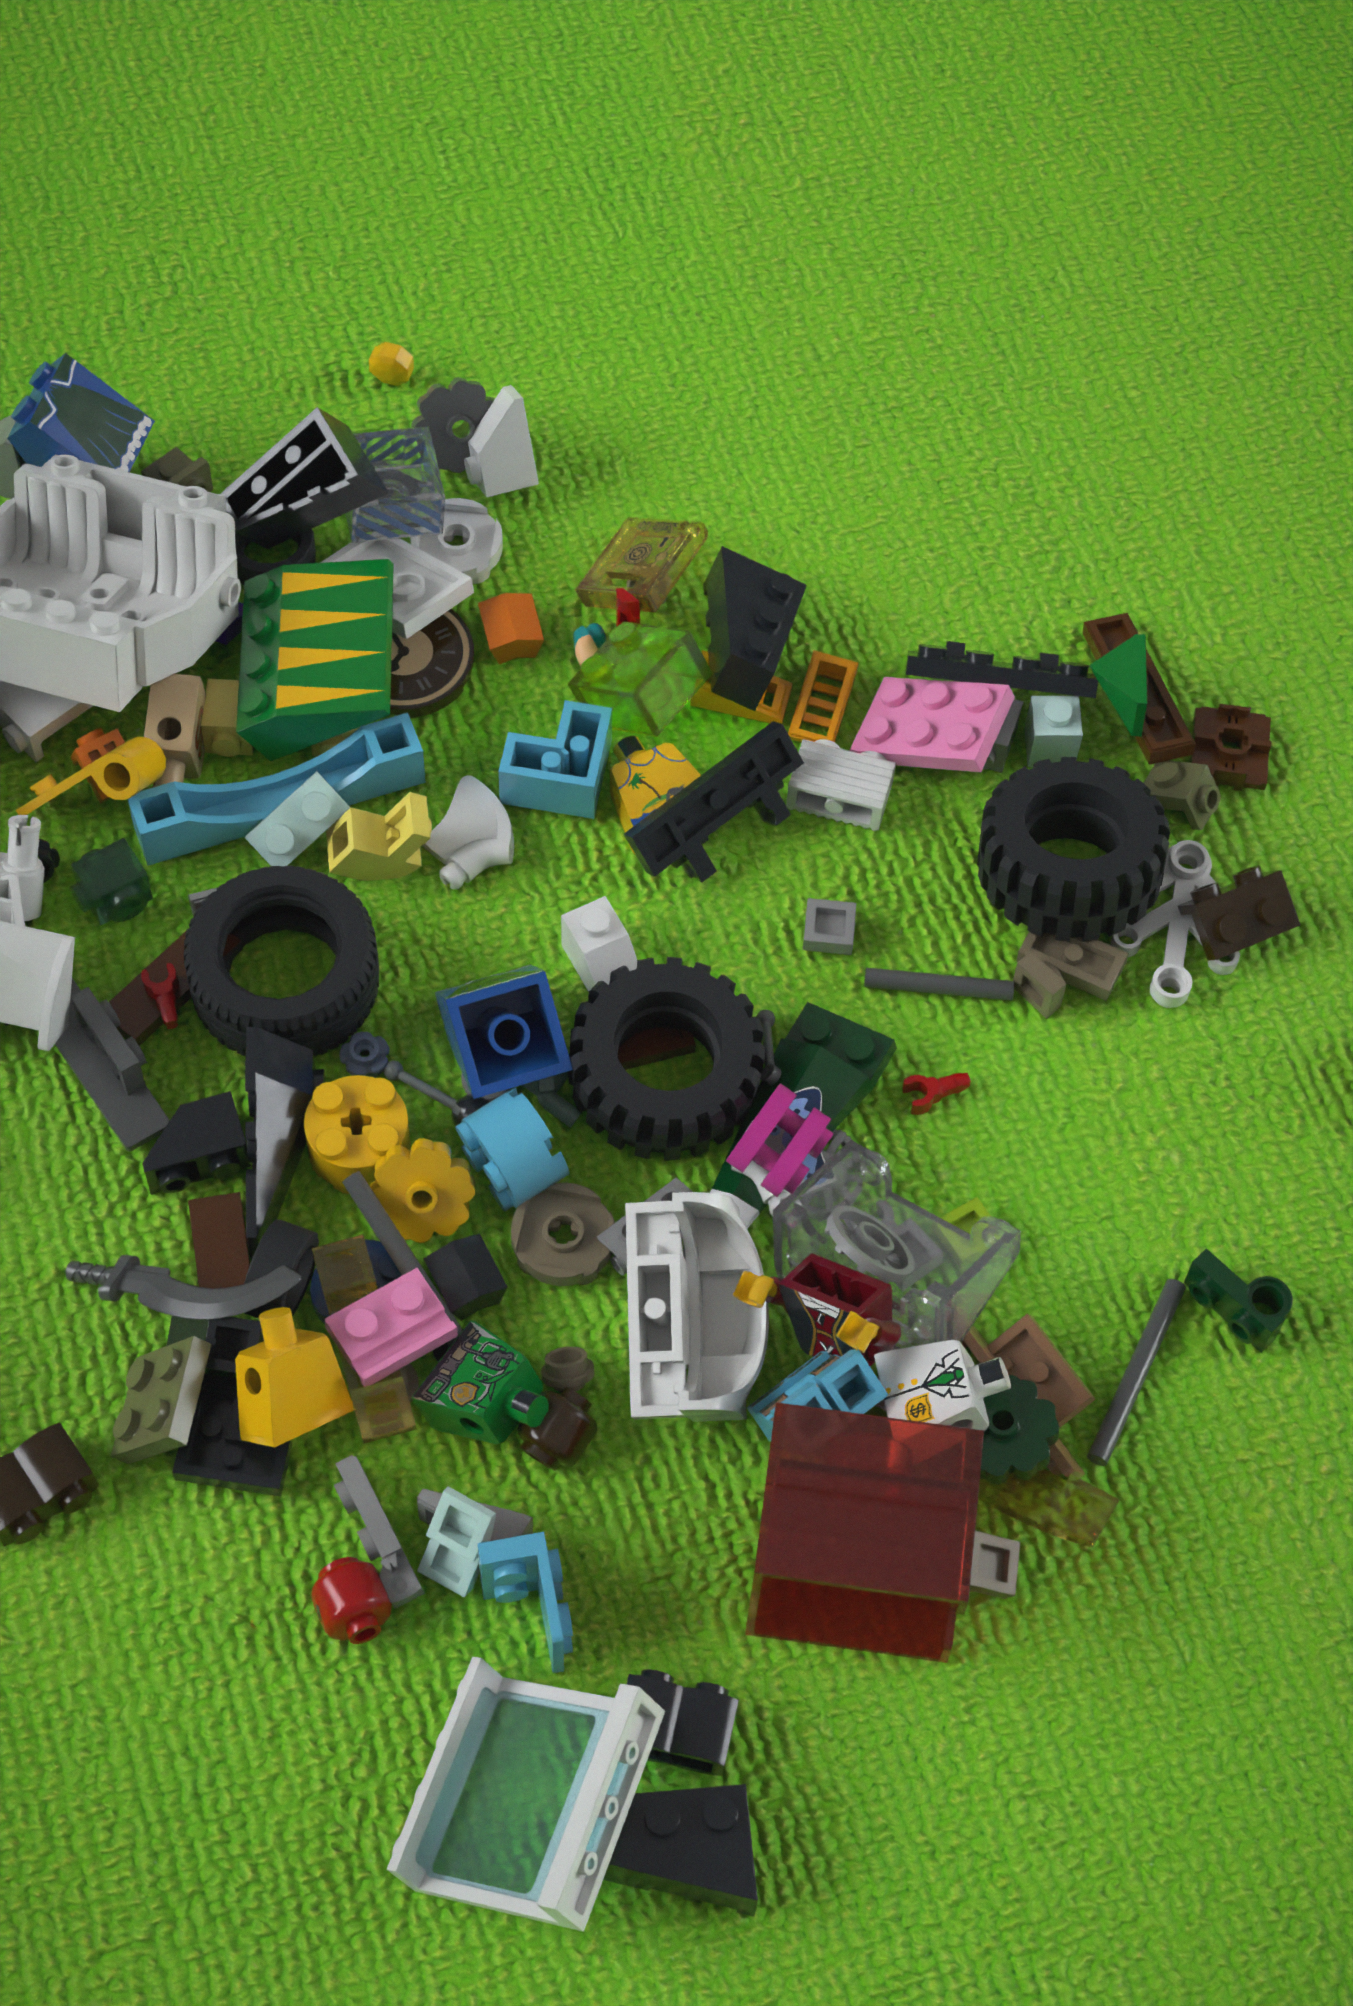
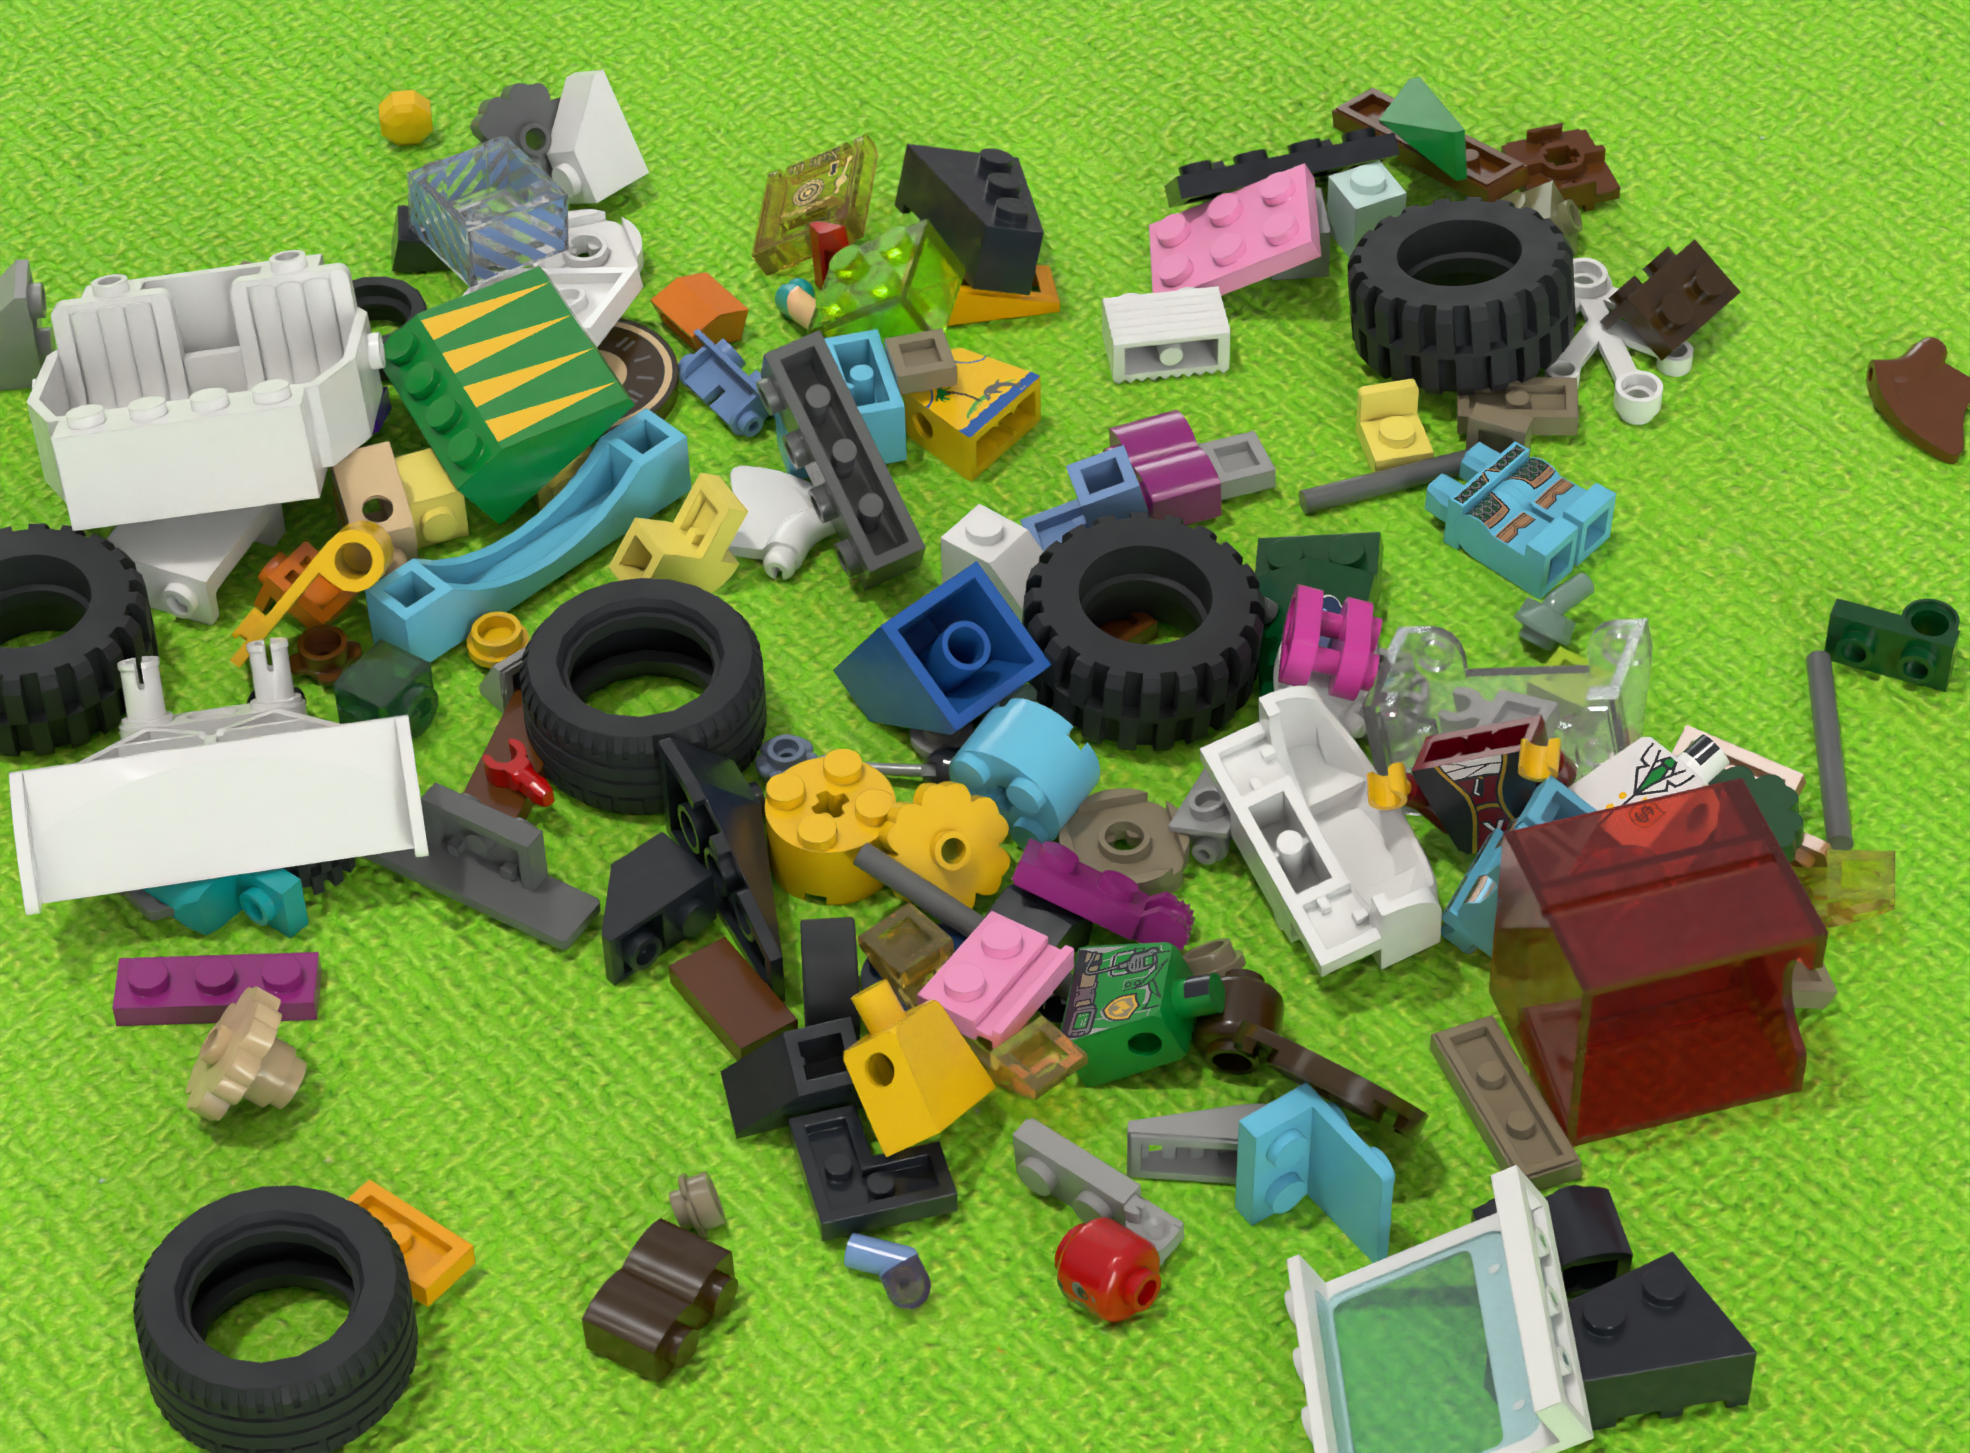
camera: 20 degrees left, 15 degrees down
slope [7,353,155,472] -> none
dark grey sword [66,1255,301,1319] -> none
olive plate [111,1336,211,1464] -> none
black wedge [219,407,389,549] -> none
light aqua plate [245,771,350,866] -> none
light aqua slope [417,1486,496,1597] -> none
black hinge [624,721,804,883] -> none
light orange slope [788,650,859,743] -> none
light grey wheel [825,1206,915,1285] -> none
red piece [902,1073,971,1115] -> none
none -> reddish brown plate [289,625,362,686]
none -> yellow plate [467,611,529,668]
none -> dark tan plate [669,1171,726,1239]
none -> medium blue hinge [678,329,775,437]
none -> dark grey brick [756,330,926,591]
none -> arm [844,1233,931,1309]
none -> dark tan plate [884,328,957,395]
none -> magenta hinge [1011,838,1195,951]
none -> medium blue brick [1020,445,1149,552]
none -> magenta brick [1103,410,1222,526]
none -> dark brown tile [1232,1020,1429,1140]
none -> light yellow bracket [1355,379,1434,473]
none -> medium azure hips [1425,441,1616,600]
none -> dark tan tile [1430,1015,1582,1191]
none -> sand green plate [1513,573,1594,651]

